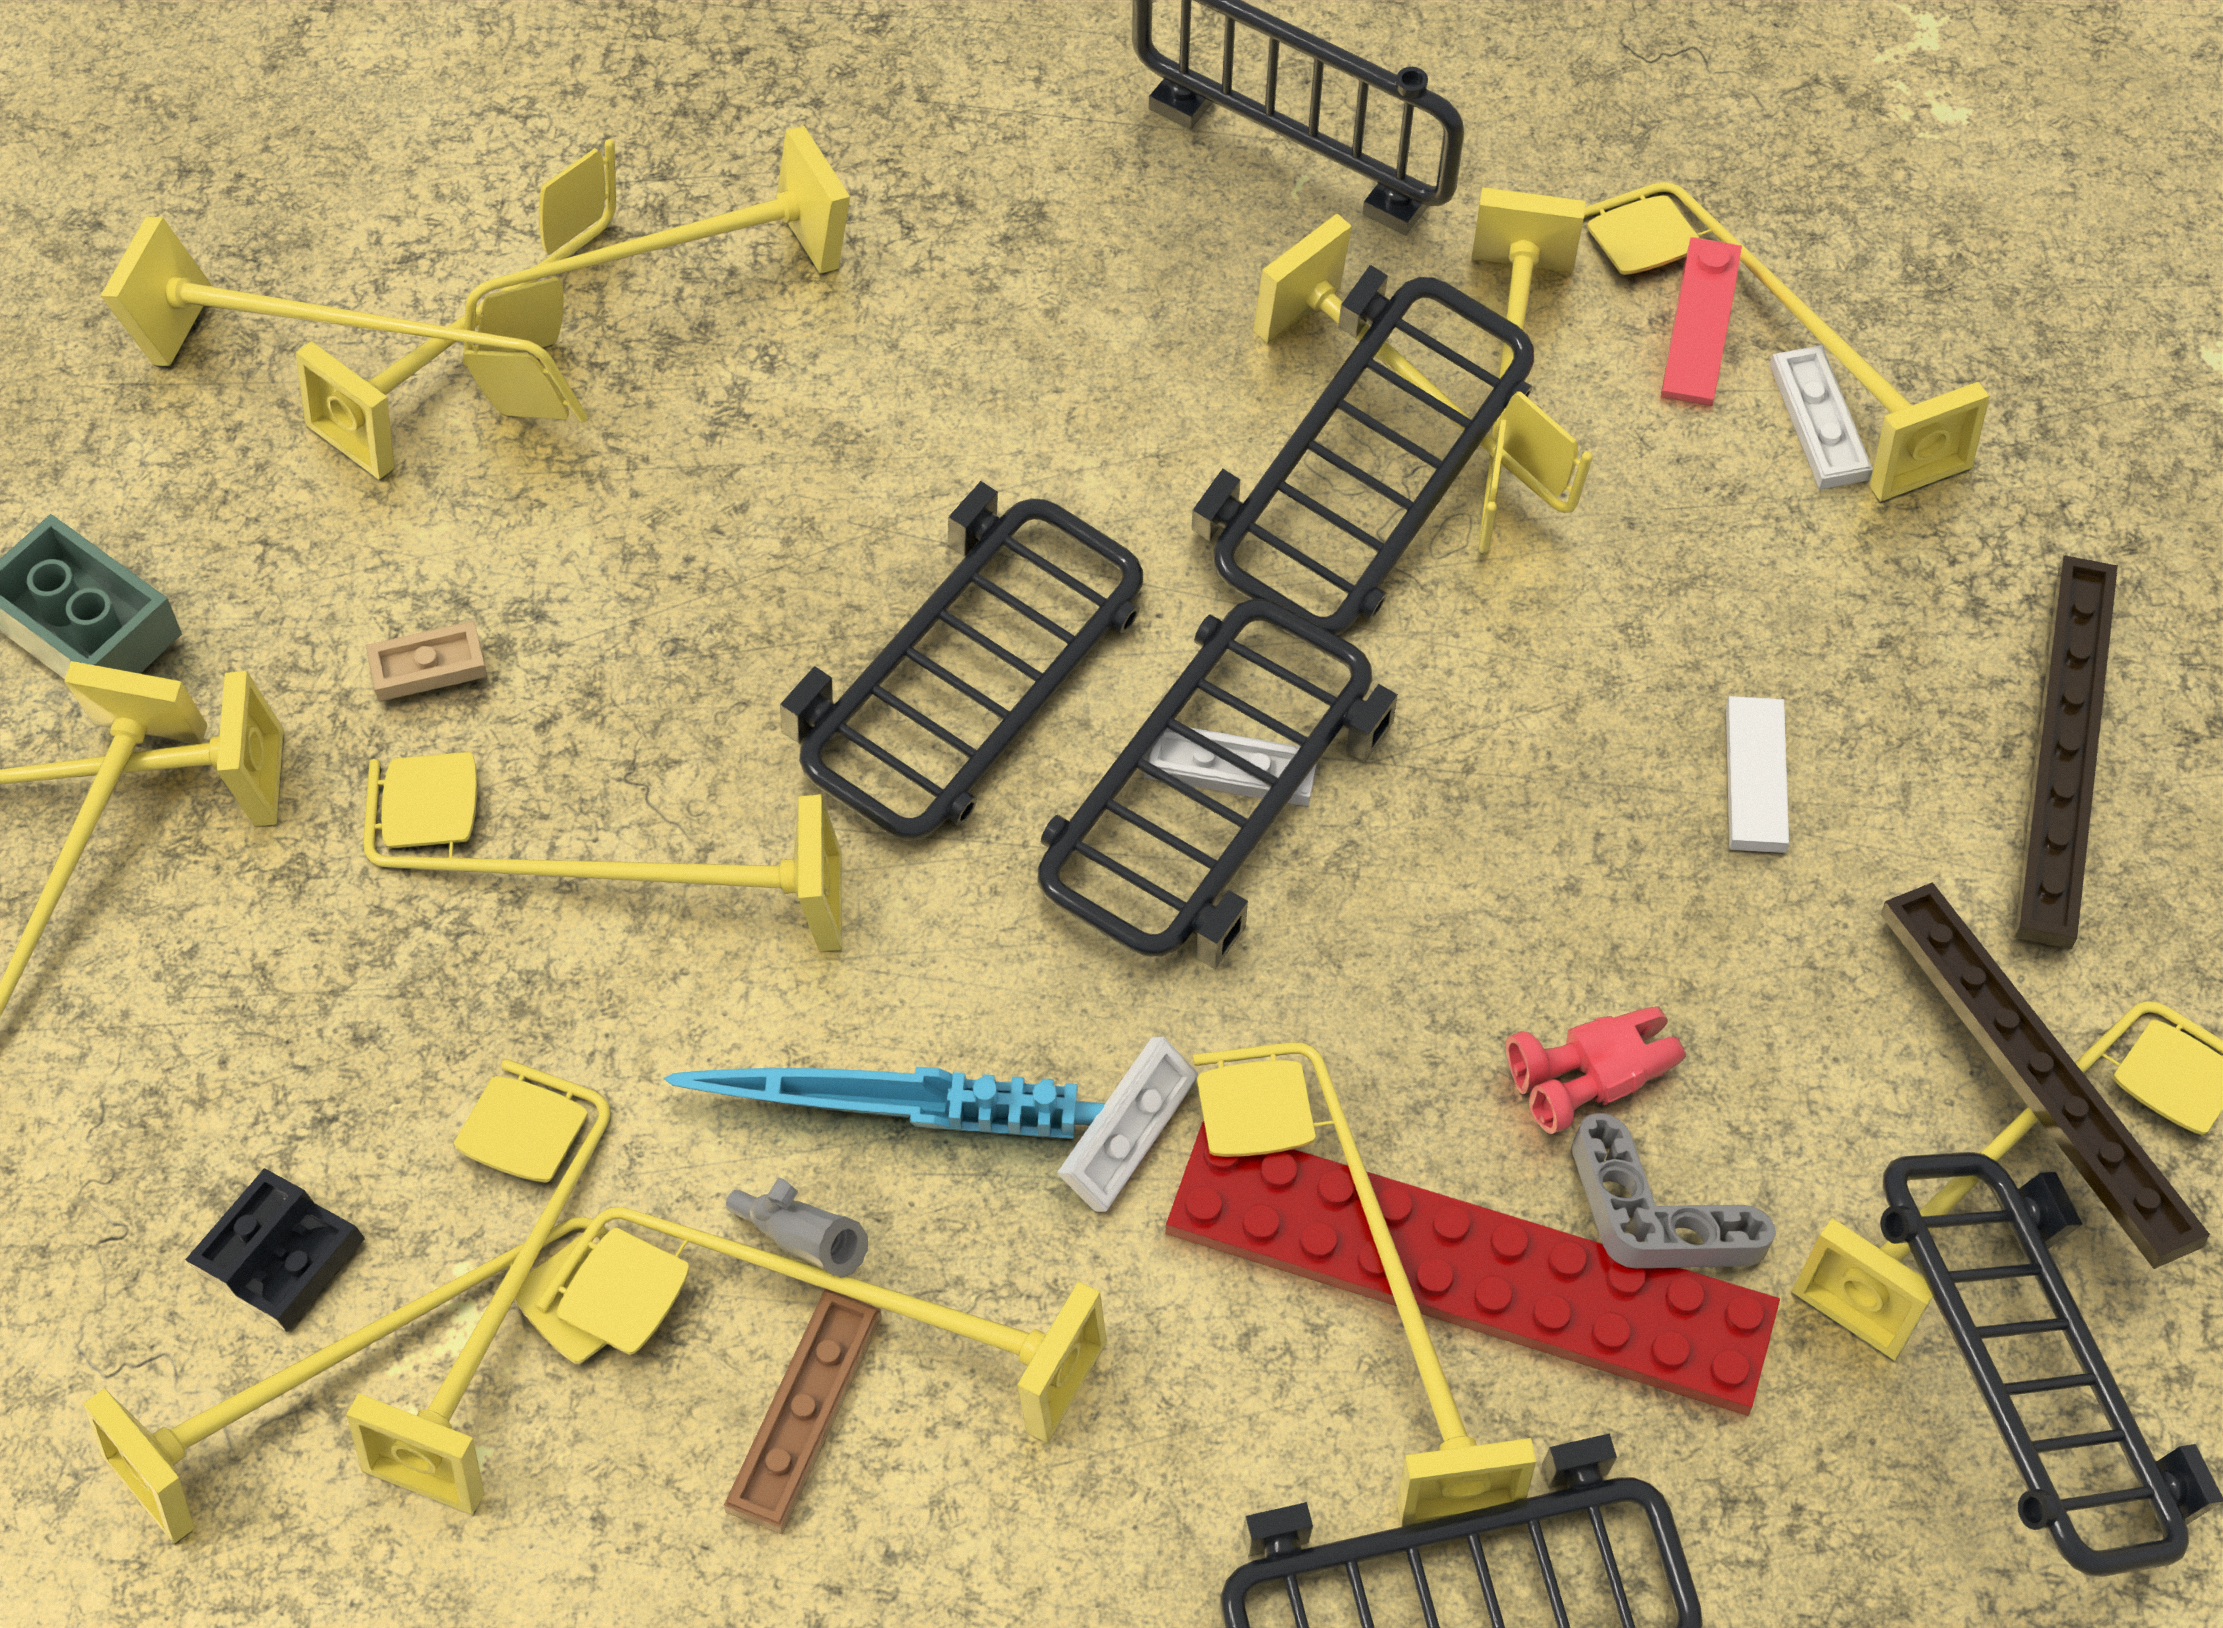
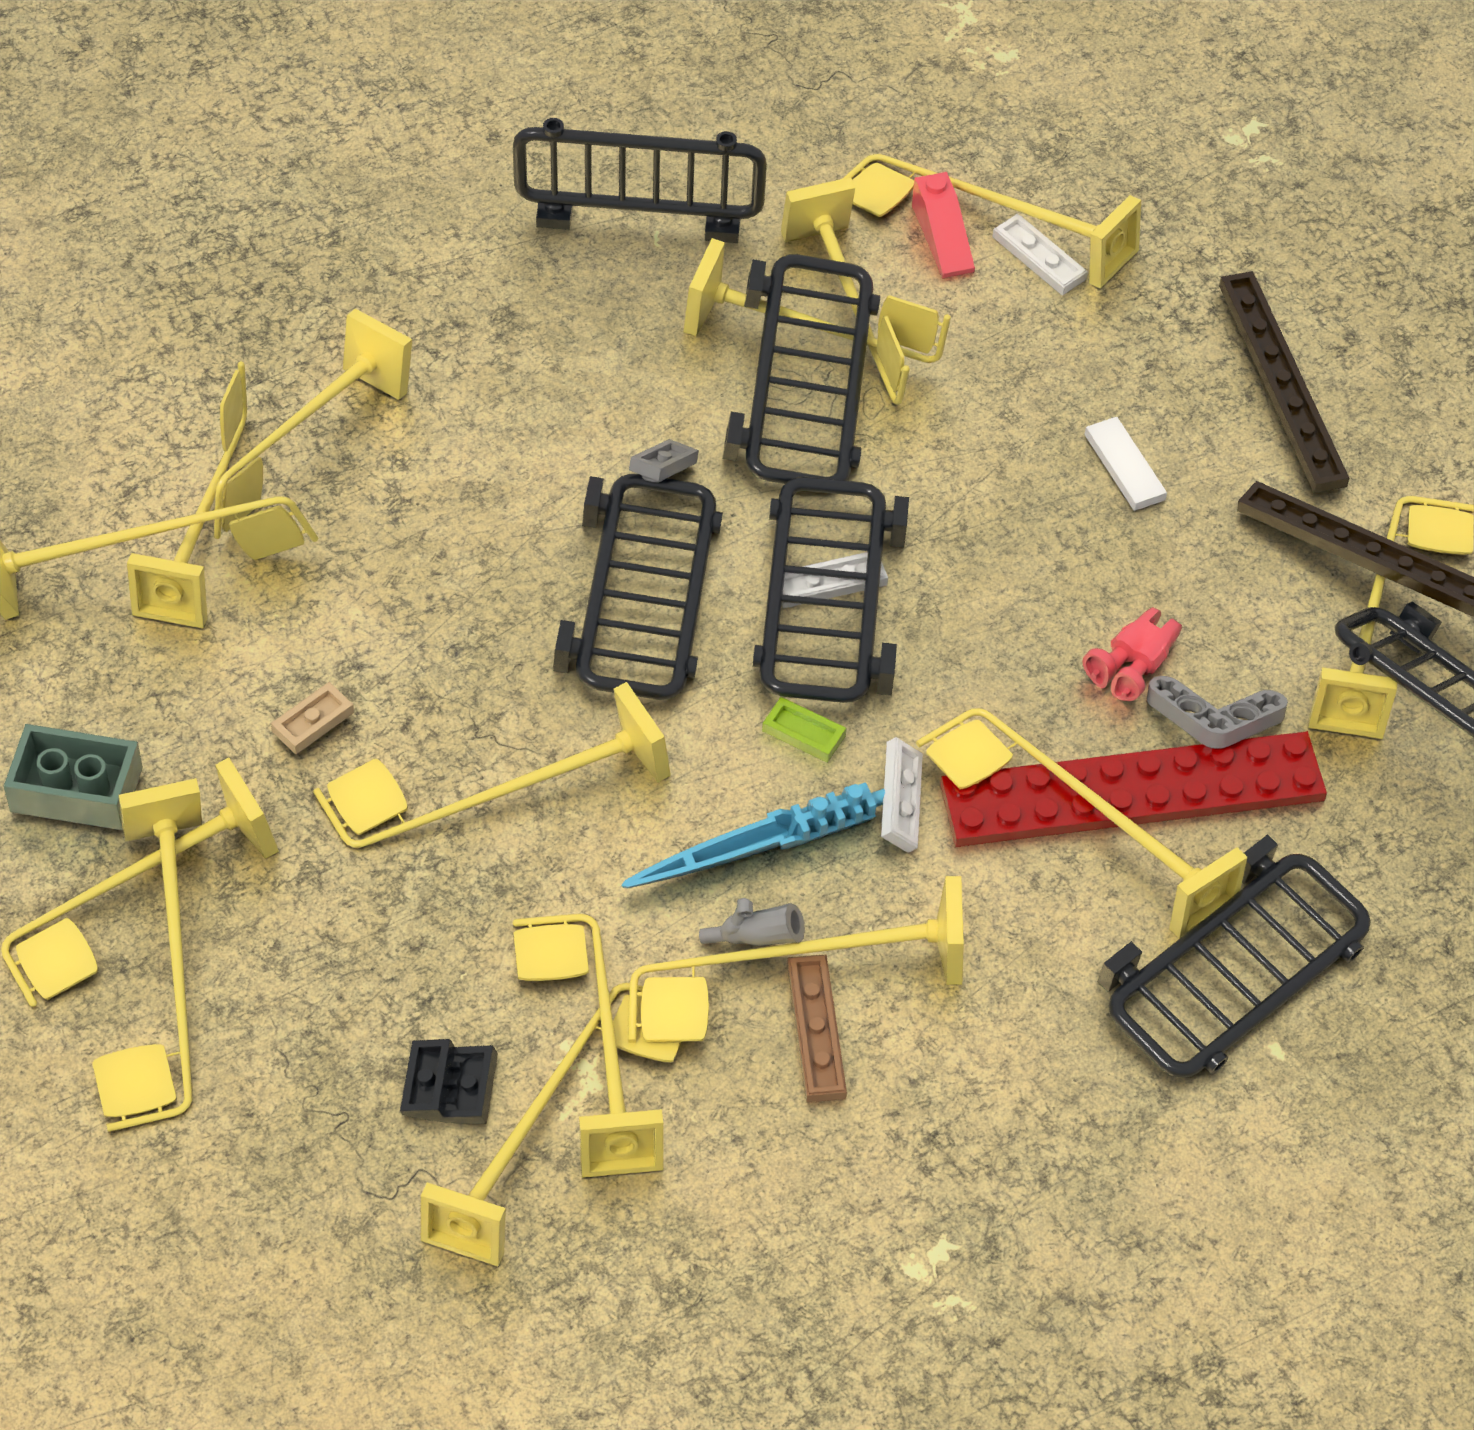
camera: 30 degrees left, 5 degrees down
none -> light grey plate [629,439,699,482]
none -> lime tile [762,697,846,763]

